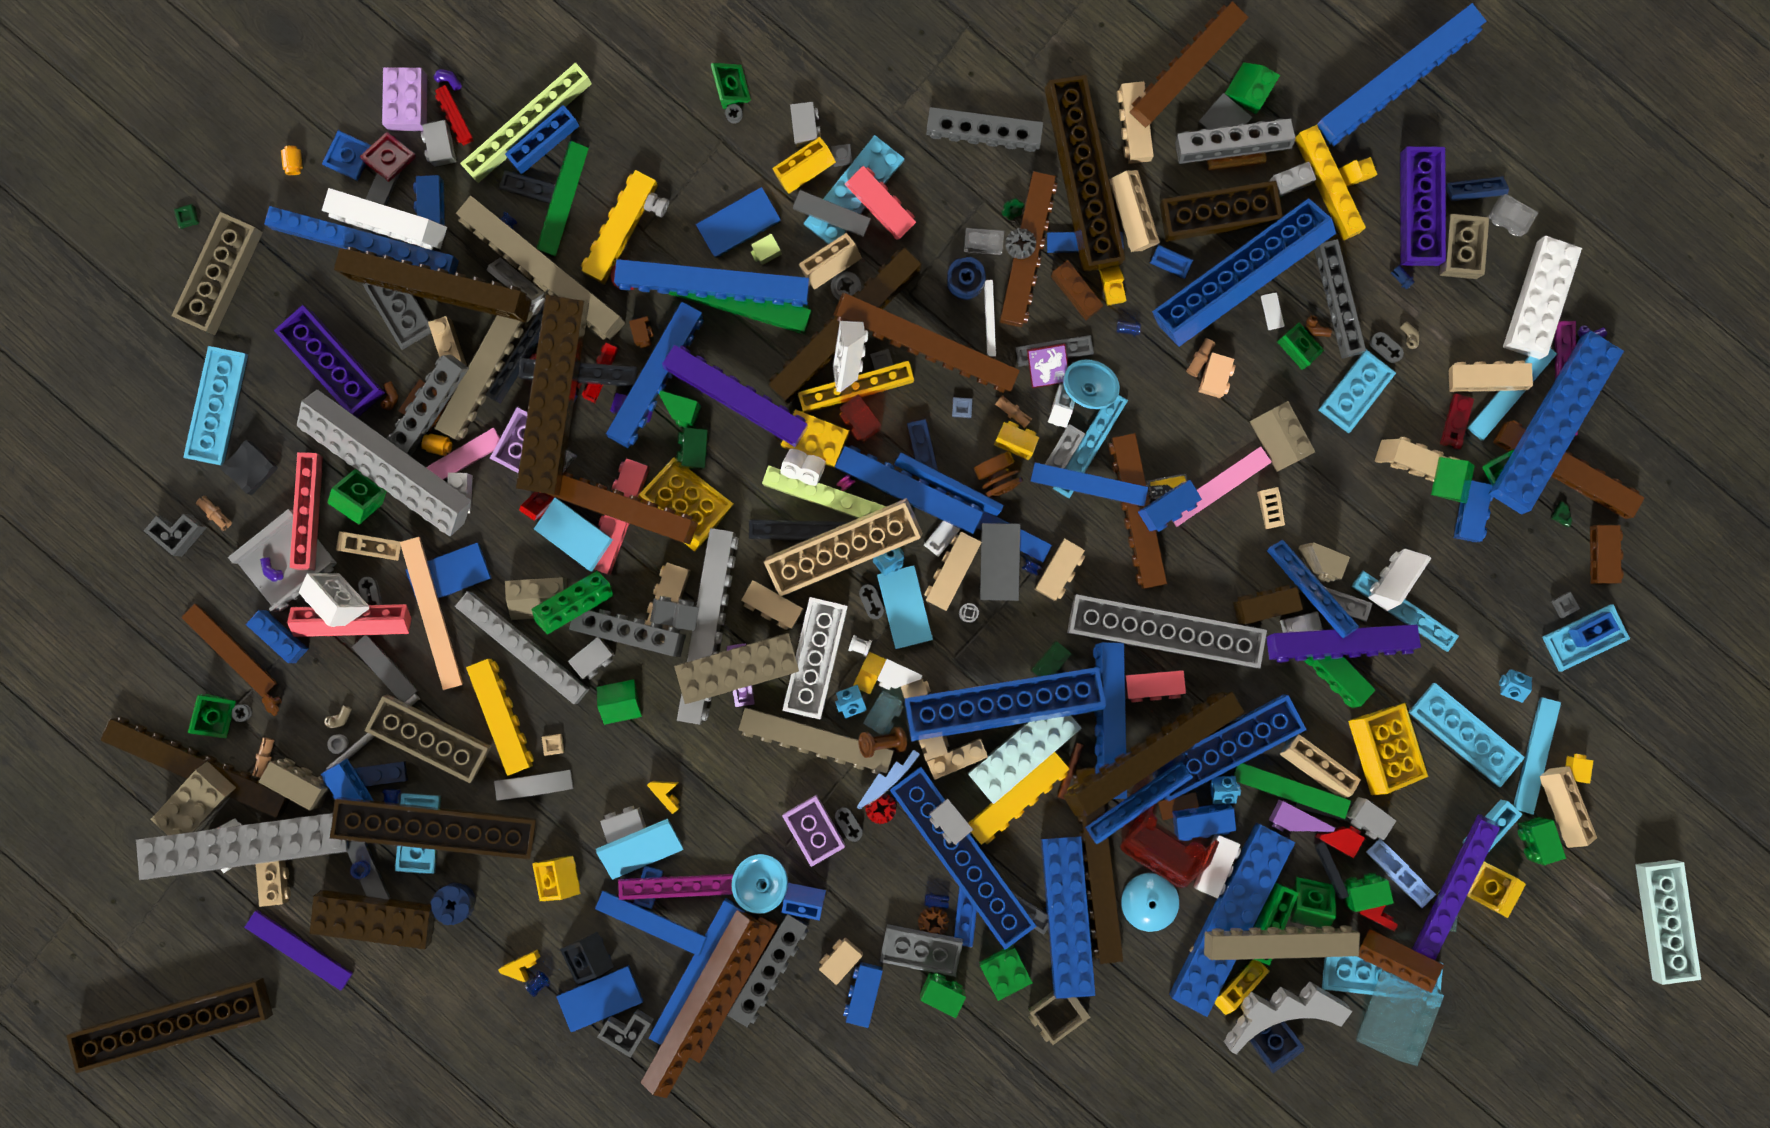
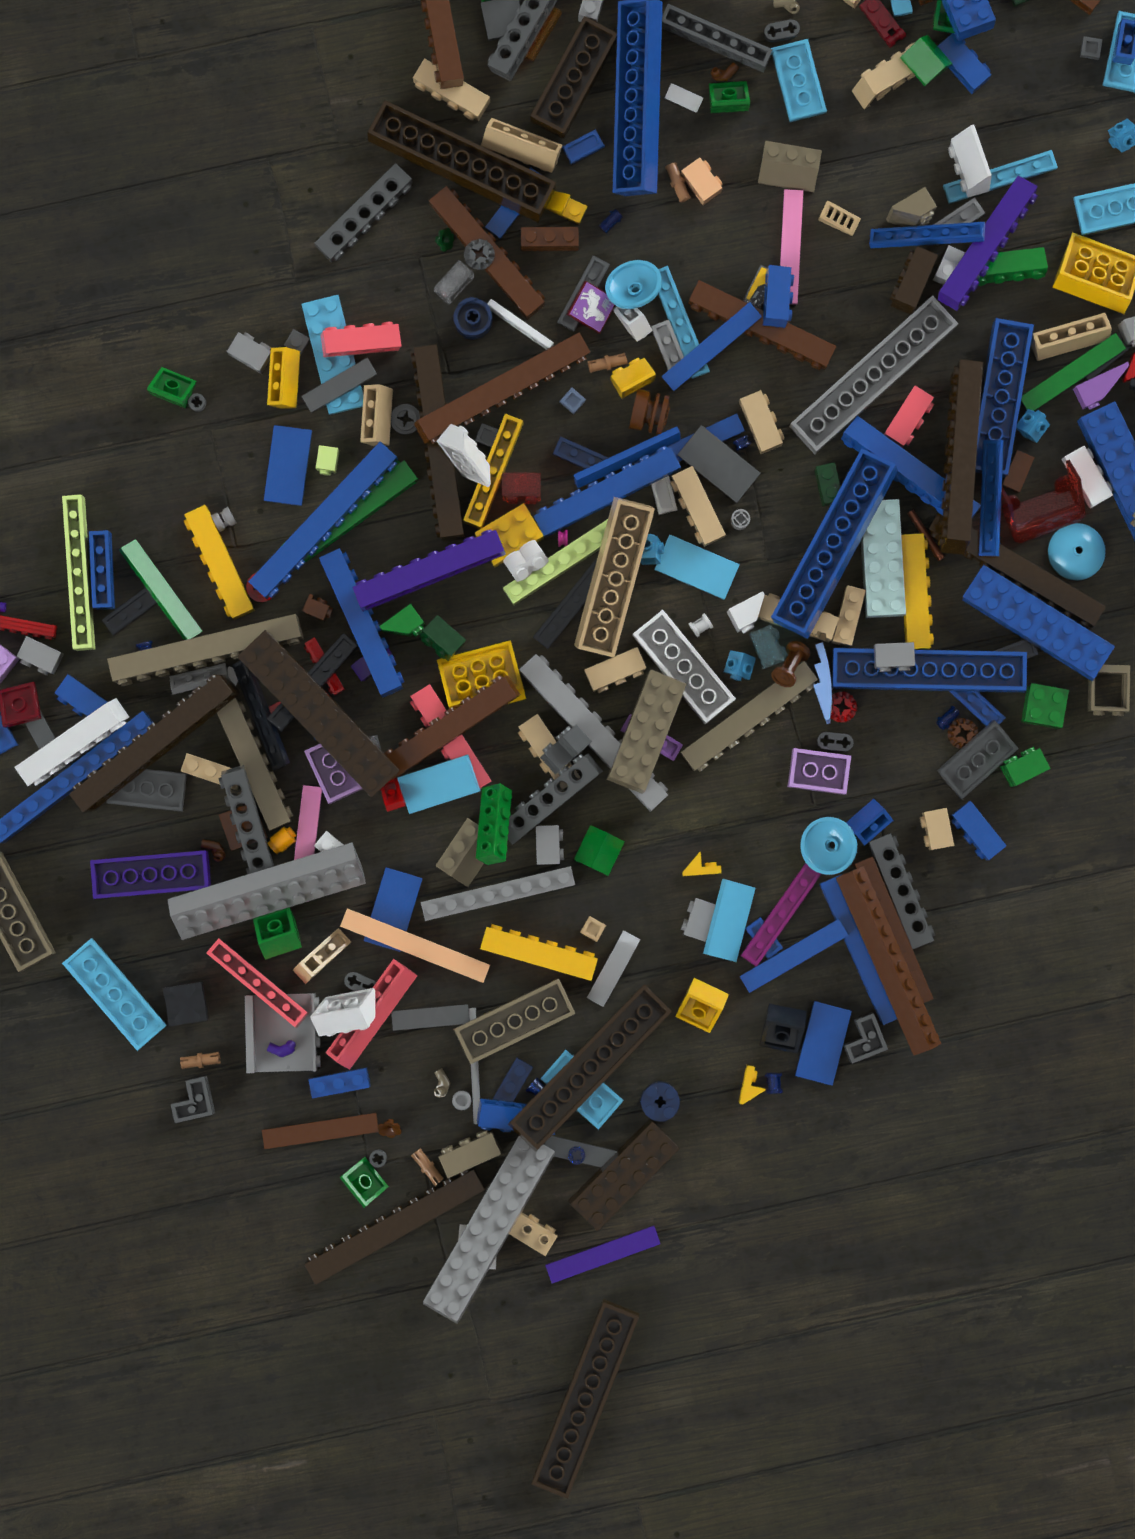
camera: 55 degrees left, 0 degrees up
dark tan brick [150,761,236,835] -> none
yellow slope [853,652,886,694] -> none
dark grey beam [859,584,884,619] -> none
blue brick [1172,804,1236,841] -> none

